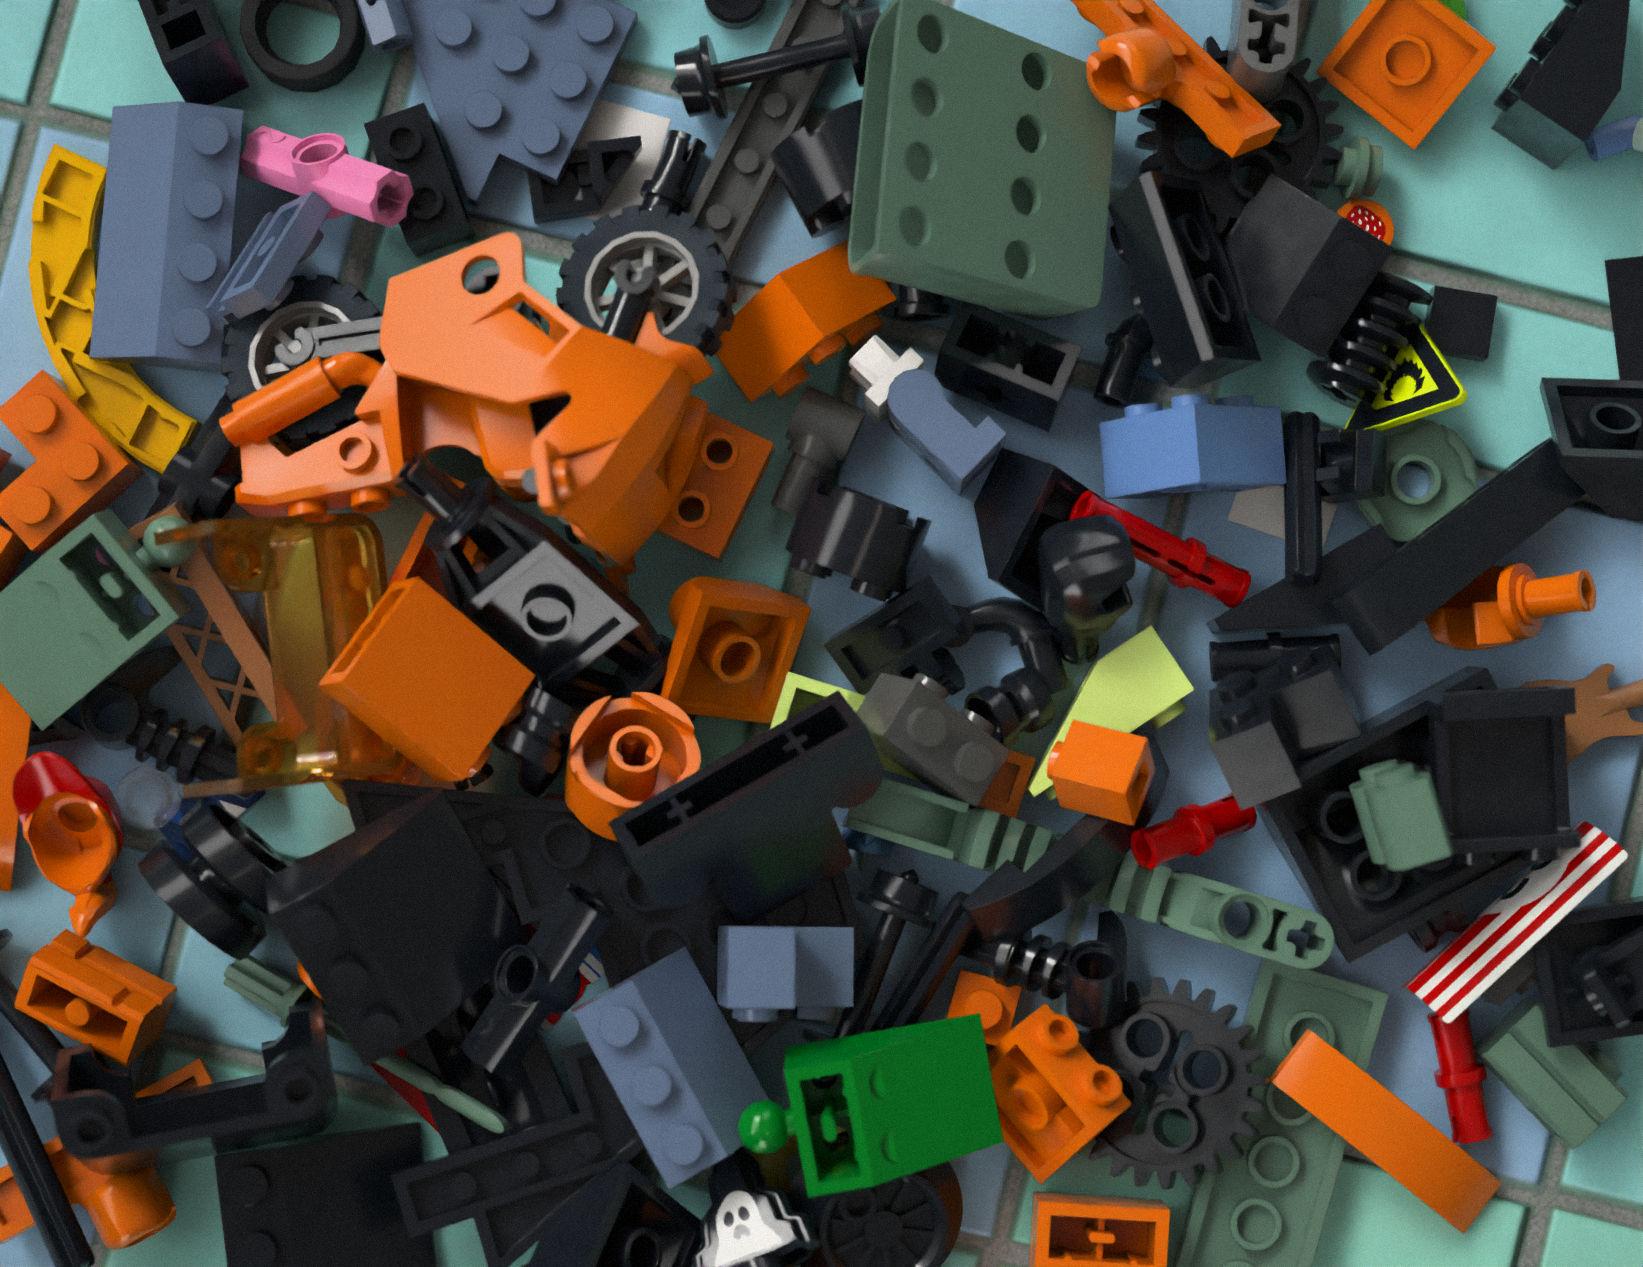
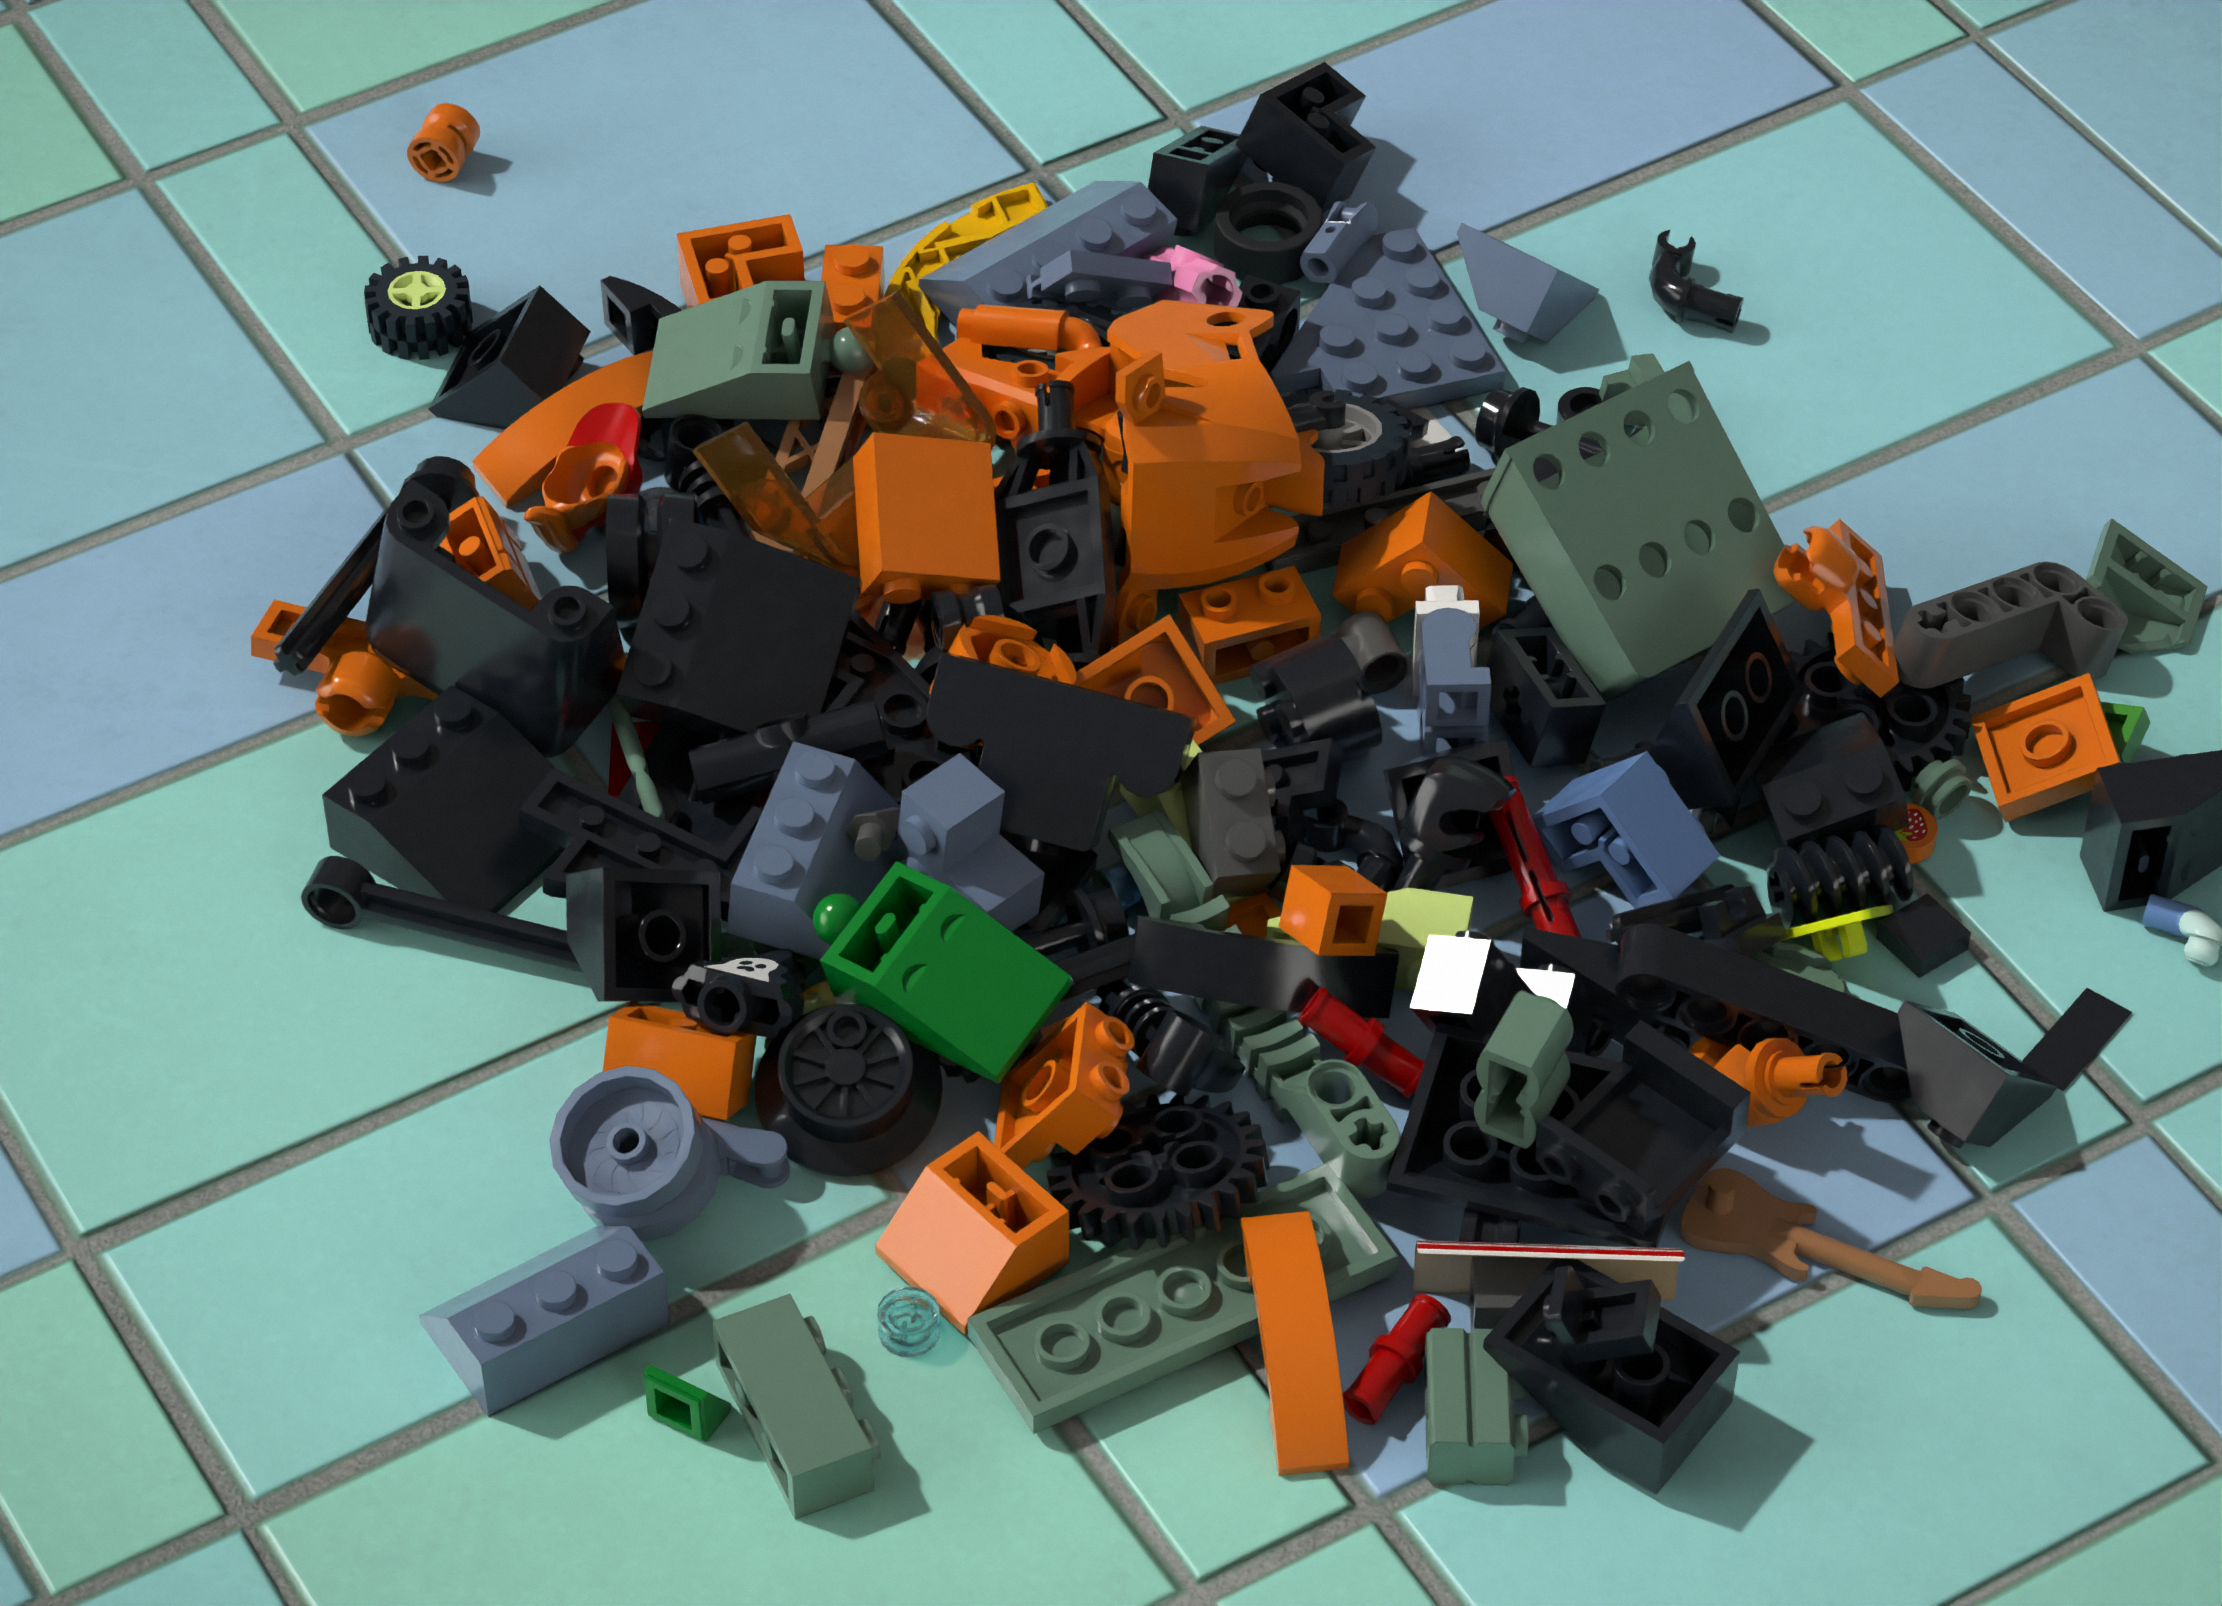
camera: 45 degrees right, 40 degrees down
none -> dark grey bar [846,807,900,861]

